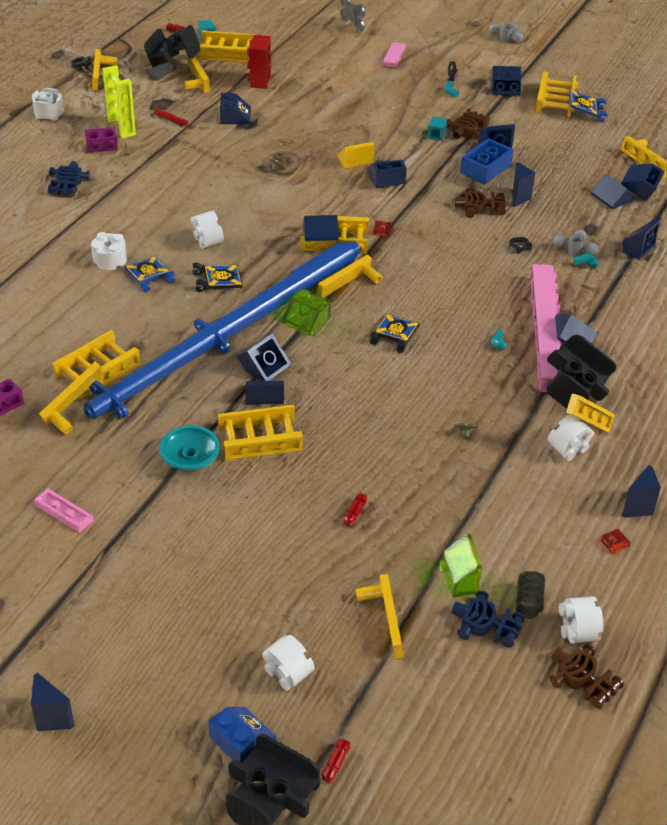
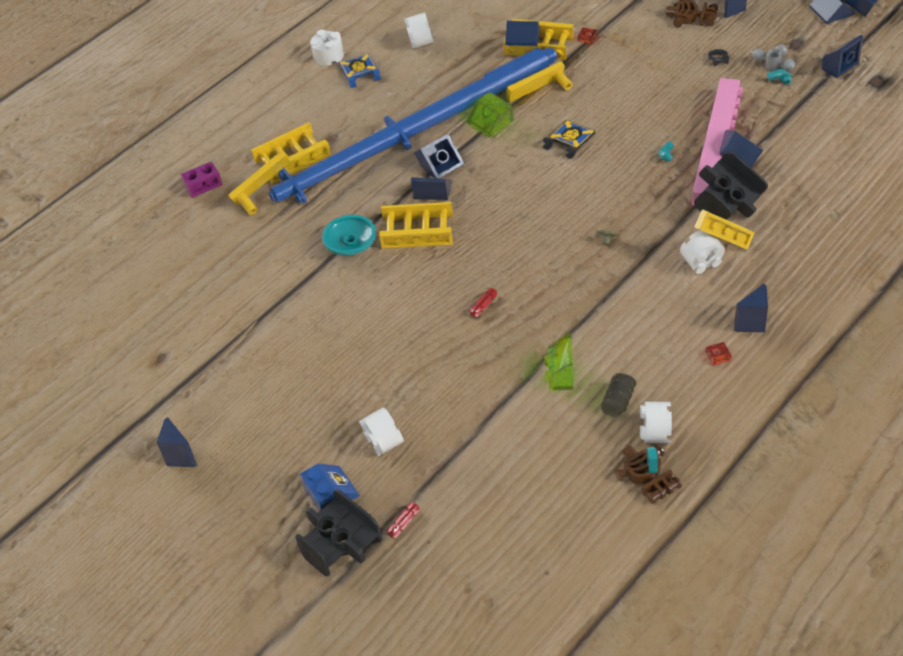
camera: 20 degrees right, 5 degrees up
bright pink tile [33,489,94,533] -> none
flag [192,262,243,292] -> none
yellow piece [355,574,404,659] -> none
dark blue piece [451,590,525,647] -> none
none -> teal tile [647,447,658,473]

